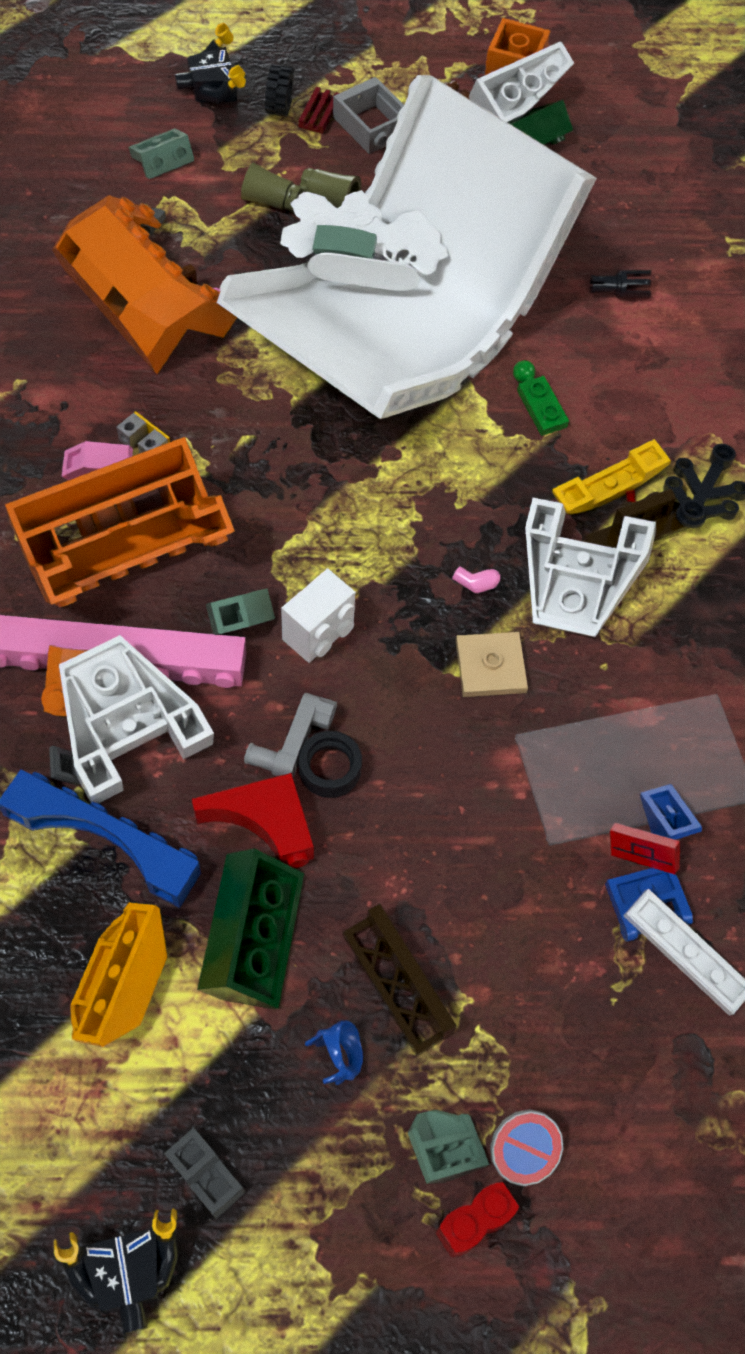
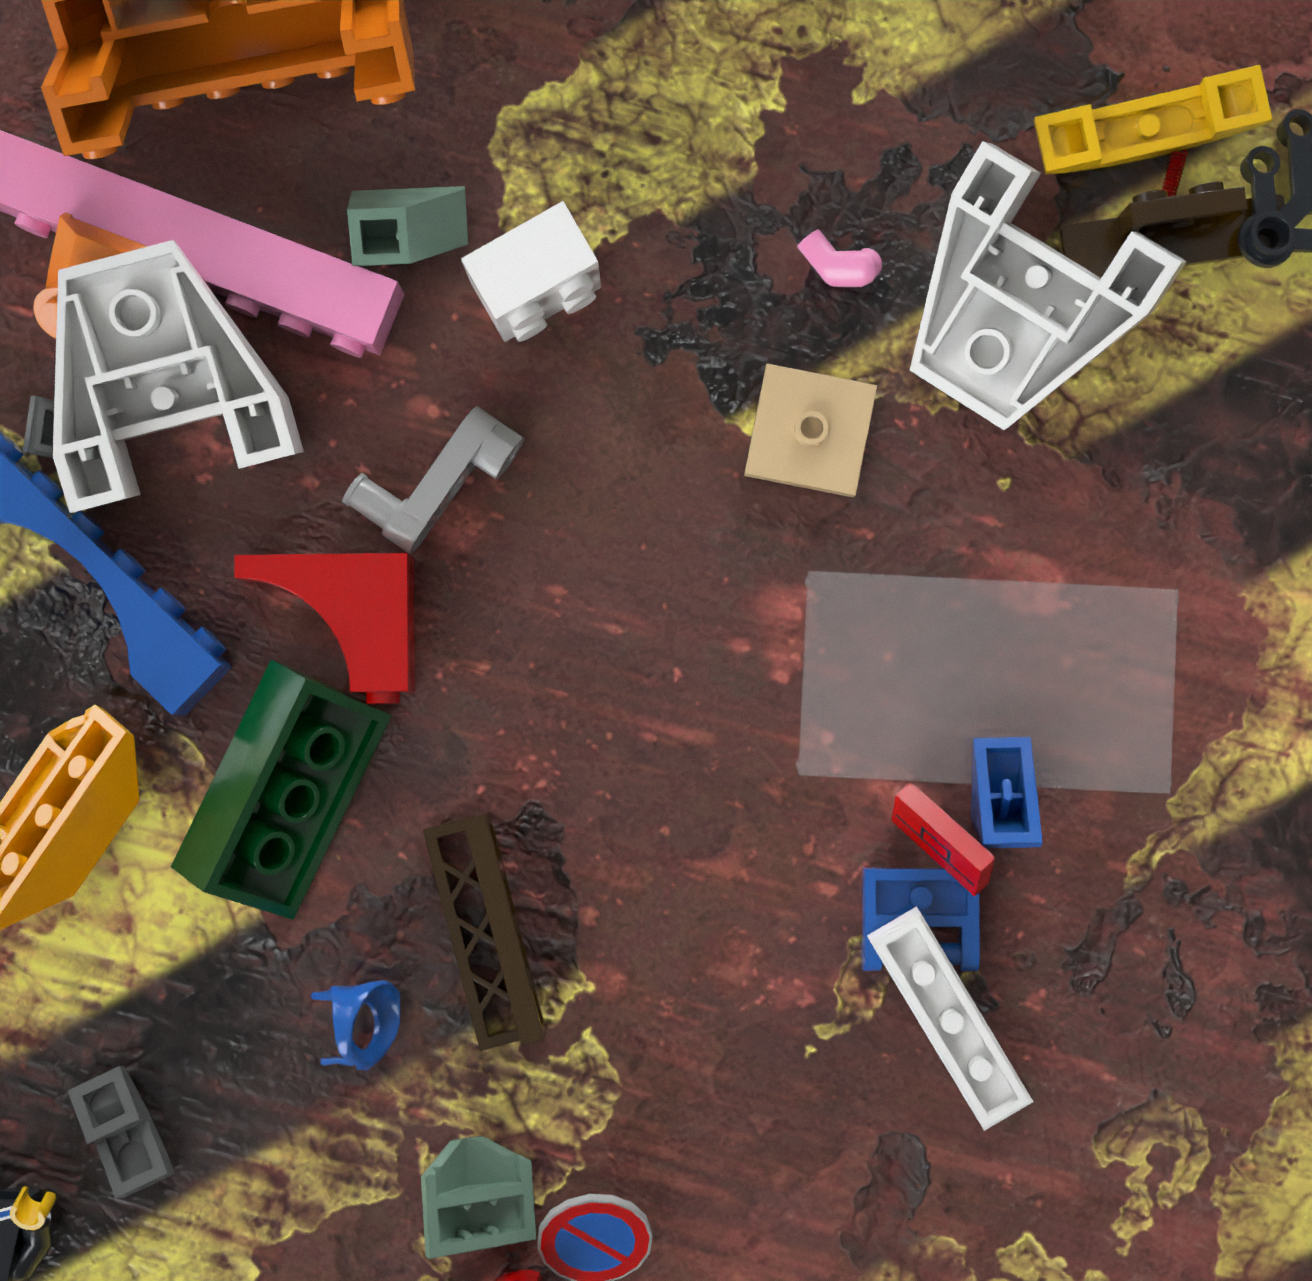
camera: 20 degrees right, 25 degrees up
black tyre [299,730,362,798] -> none

